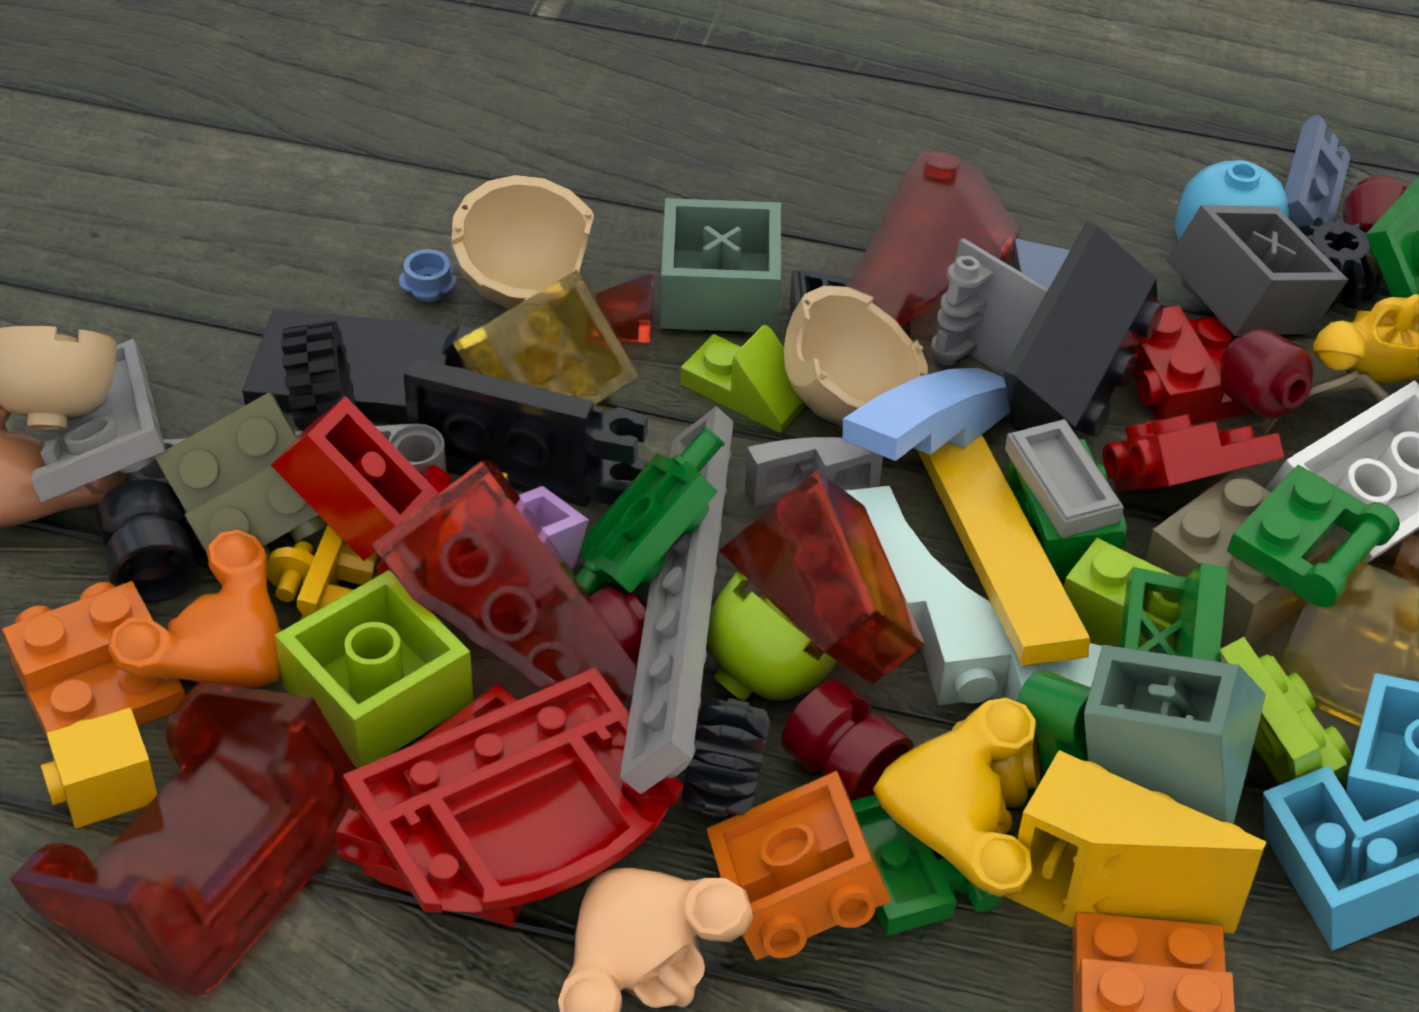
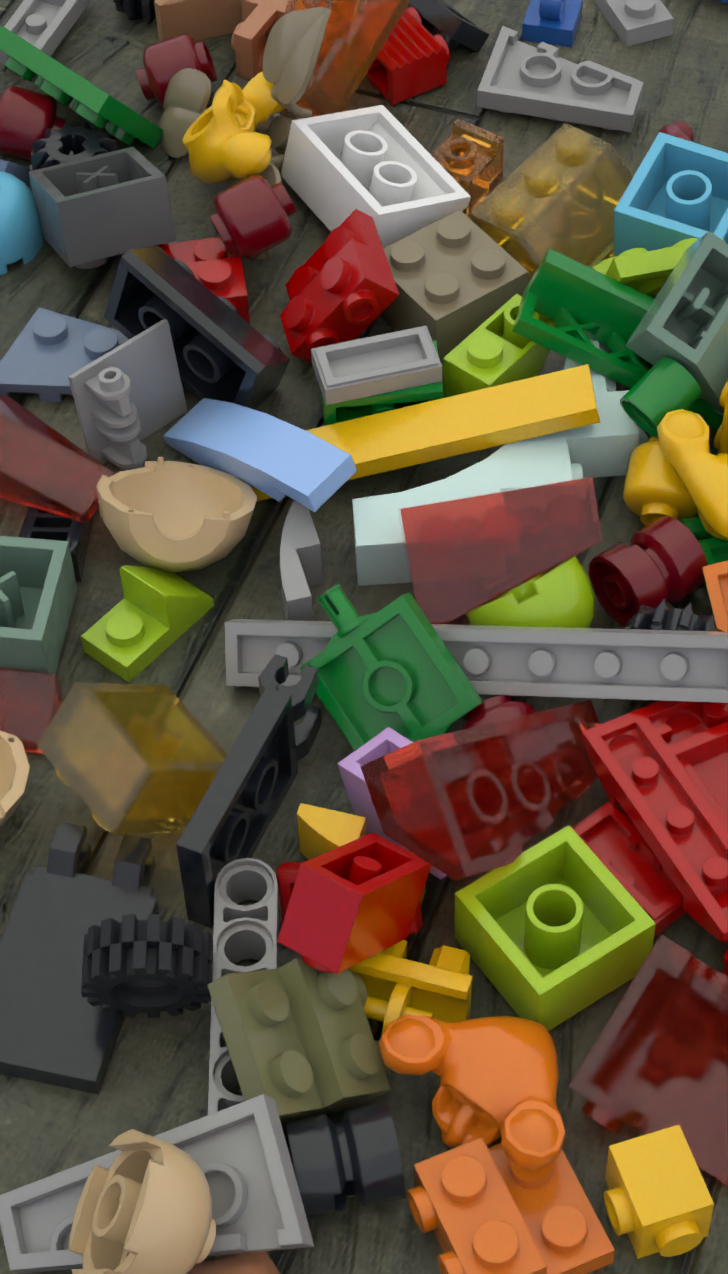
camera: 80 degrees left, 5 degrees up
green plate [1226,464,1400,608] -> none

